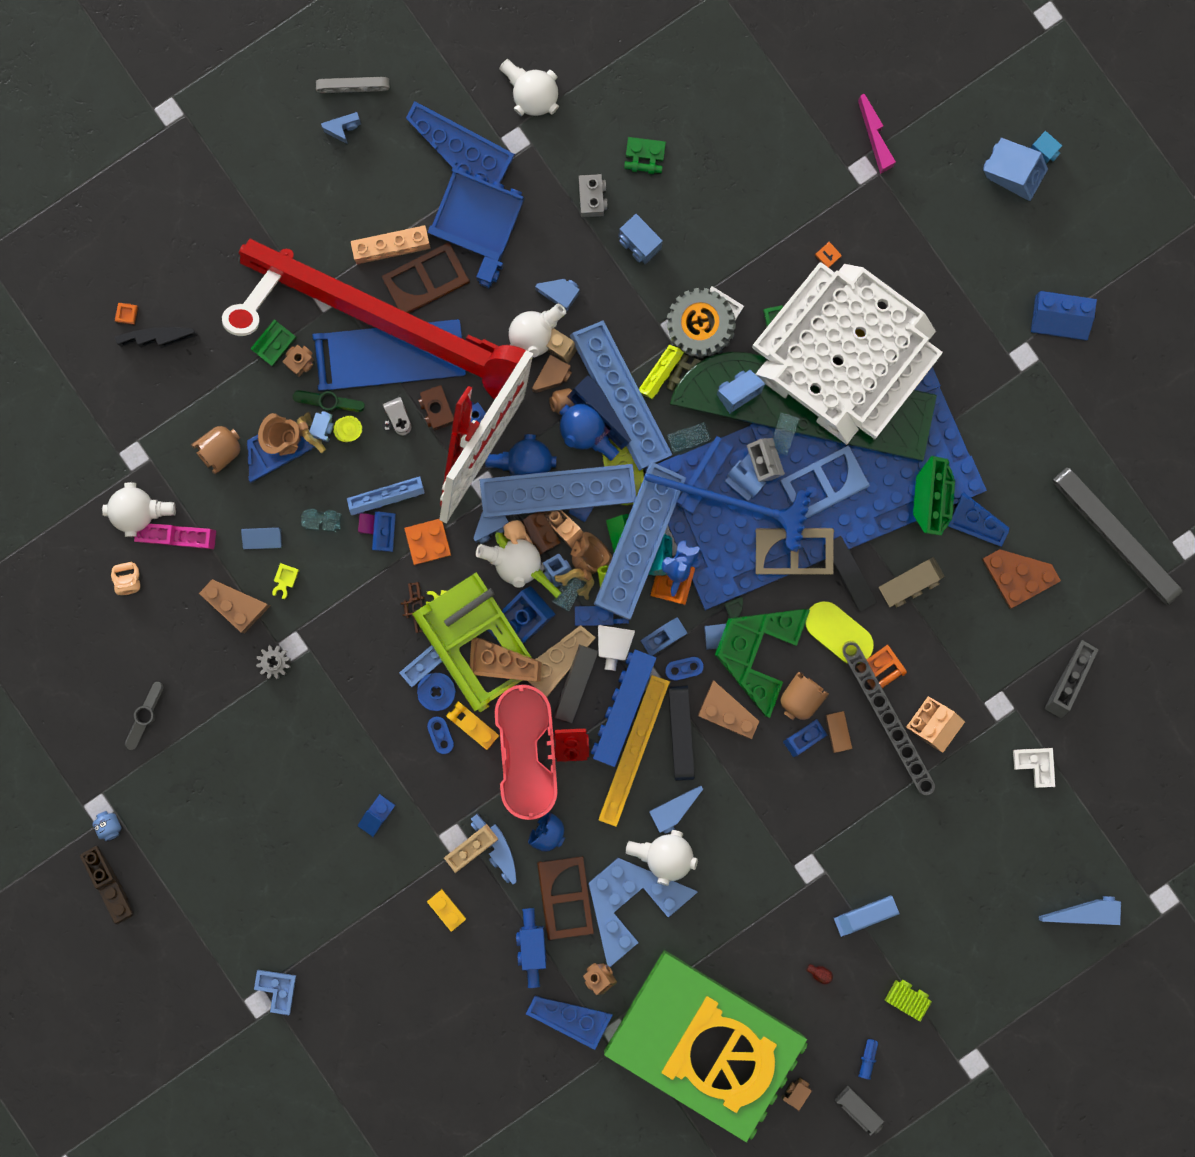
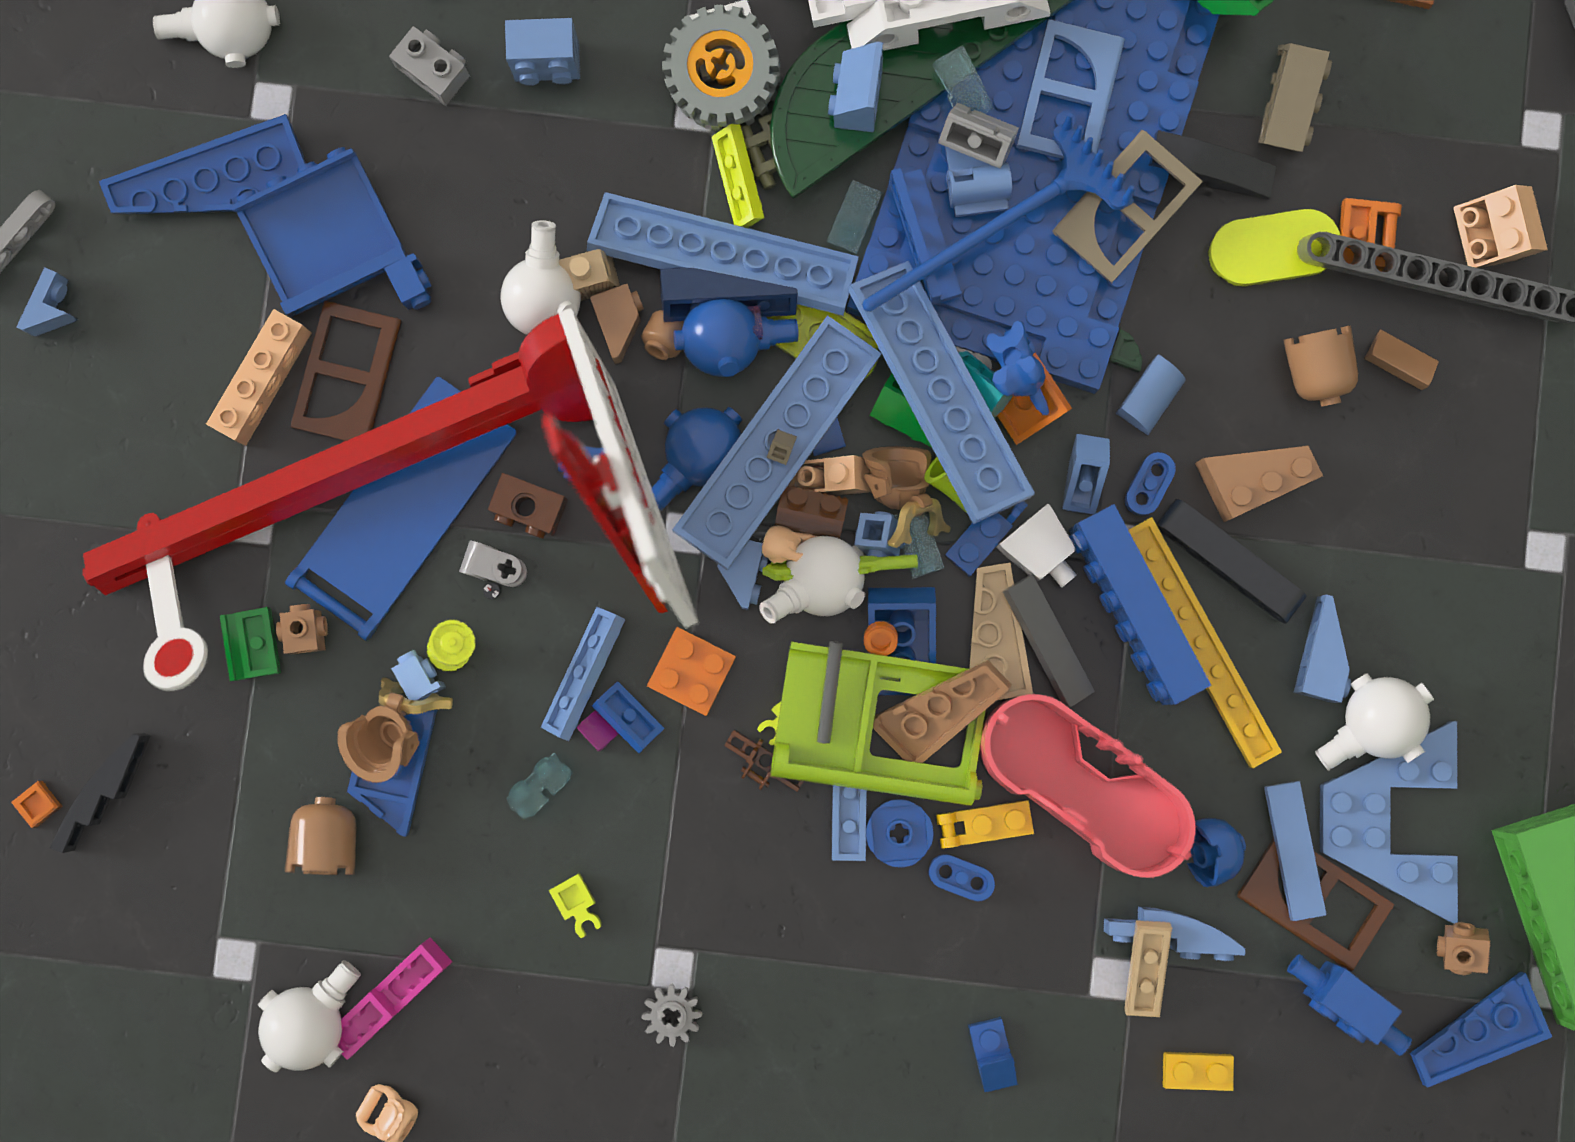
camera: 45 degrees left, 0 degrees up
medium nougat wedge [199,579,270,634] -> none
medium blue slope [241,528,282,549] -> none
dark green piece [293,390,365,412] -> none
medium blue slope [535,279,580,312] -> none
red piece [554,729,589,762] -> none
green wing [715,609,810,718] -> none
blue slope [783,719,827,757] -> none
none -> dark tan piece [767,429,797,465]
none -> orange tile [864,621,898,656]
none -> medium blue tile [1264,781,1326,921]

